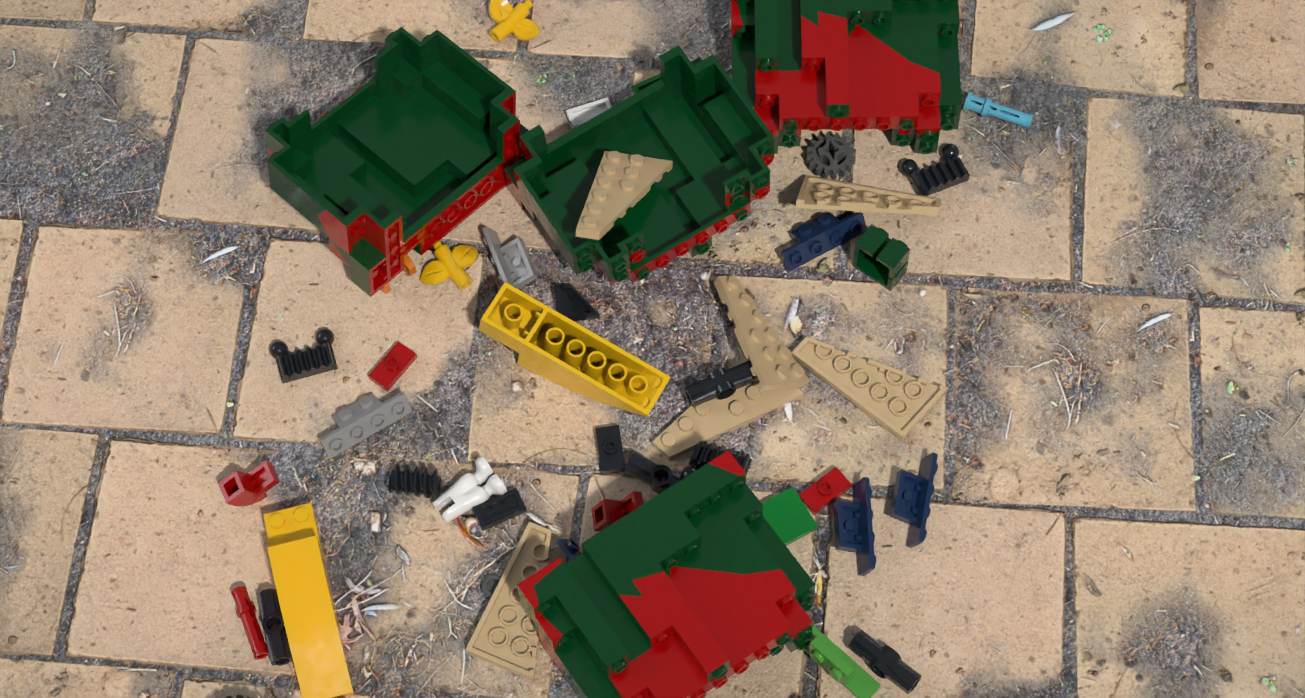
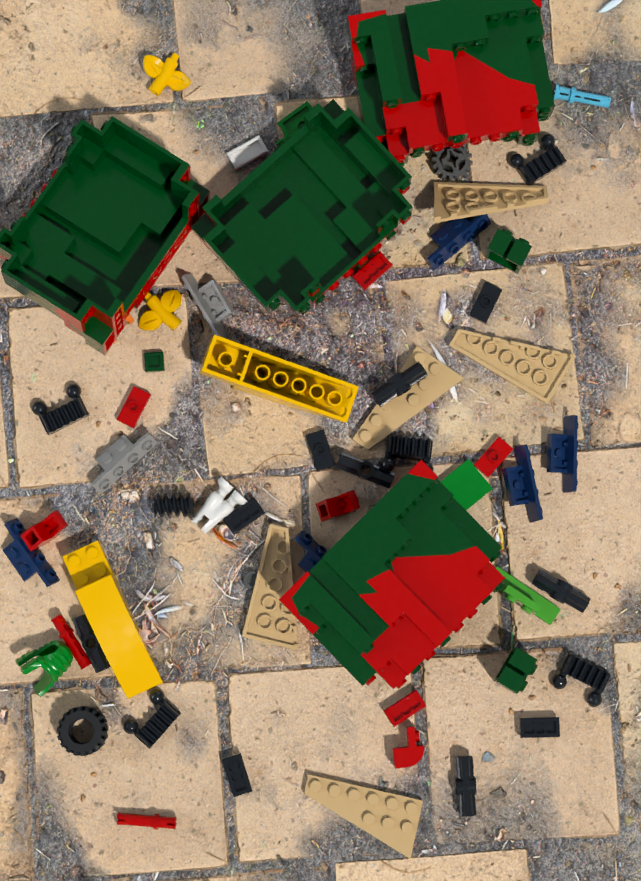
camera: 10 degrees left, 20 degrees up
black slope [555,284,600,321] -> none
tan wing [576,151,673,240] -> none
tan wing [714,275,810,392] -> none
none -> dark blue bracket [3,518,60,587]
none -> green hair [15,640,73,697]
none -> dark green tile [144,352,165,373]
none -> red plate [352,251,393,291]
none -> black plate [469,281,502,324]

